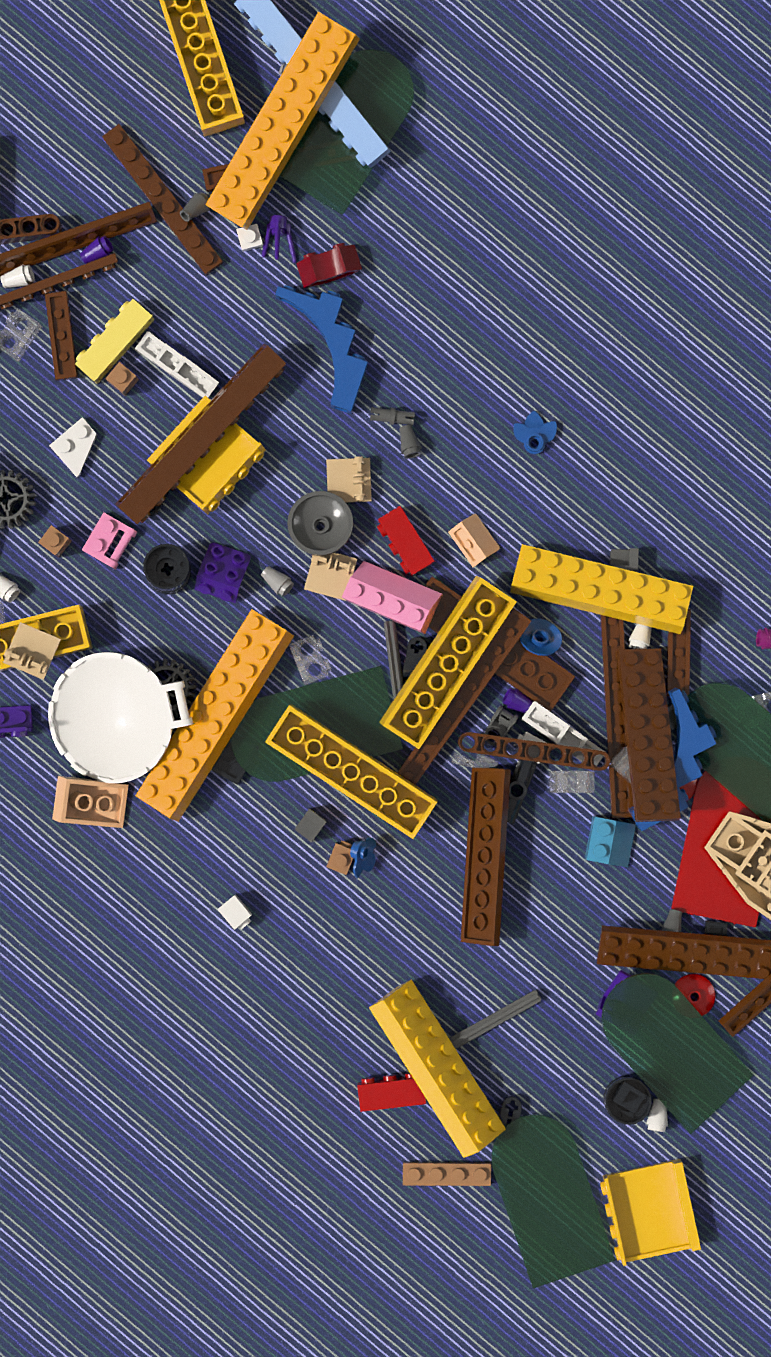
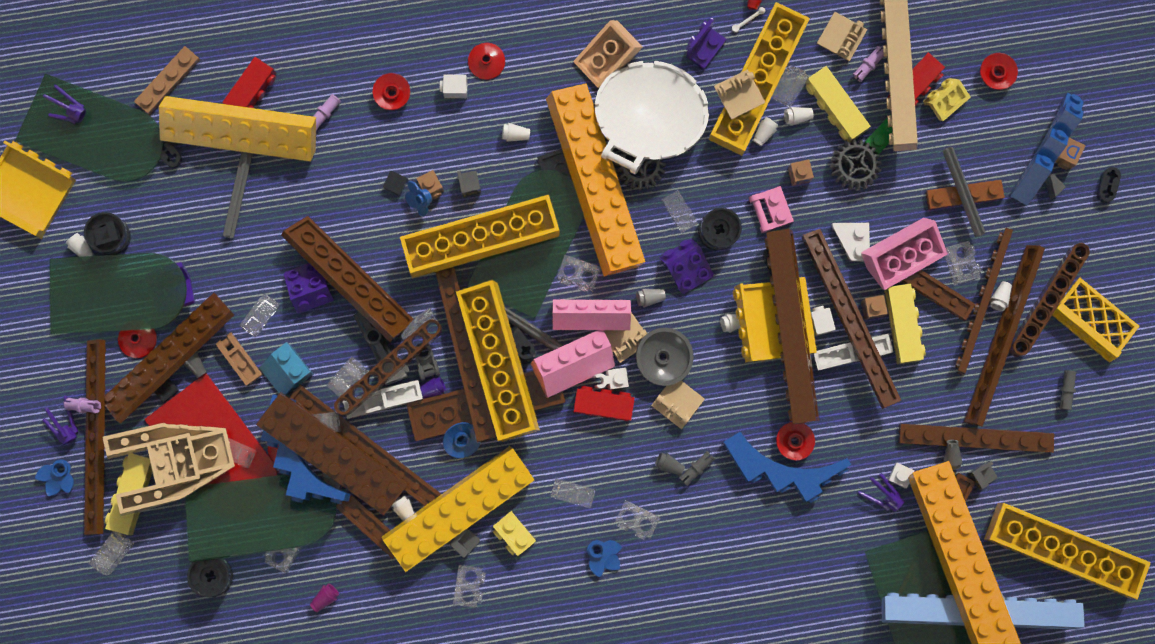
camera: 125 degrees right, 5 degrees down
dark purple cone [80,236,114,264] -> none
dark red brick [296,243,362,288] -> none
light nougat panel [448,514,500,567] -> none
none -> dark purple plant [43,85,86,124]
none -> medium nougat plate [216,332,263,386]
none -> clear slope [228,438,257,468]
none -> clear slope [240,293,280,337]
none -> dark purple bracket [284,263,334,313]
none -> lavender pin [313,94,341,130]
none -> red dish [372,73,410,110]
none -> black tile [383,171,408,196]
none -> clear brick [453,565,486,608]
none -> red dish [468,43,505,80]
none -> light yellow bracket [493,511,536,556]
none -> white cone [502,123,530,142]
none -> clear slope [550,479,596,509]
none -> bright pink slope [553,299,631,330]
none -> white plate [593,368,629,390]
none -> clear brick [615,500,661,540]
none -> clear slope [661,190,698,233]
none -> white cone [720,314,740,333]
none -> white cone [753,117,778,146]
none -> red dish [776,422,815,460]
none -> reddish brown plate [801,229,902,409]
none -> white brick [811,306,836,337]
none -> bright pink slope [861,218,948,290]
none -> dark grey panel [968,461,997,489]
none -> dark grey pin [1059,370,1077,410]

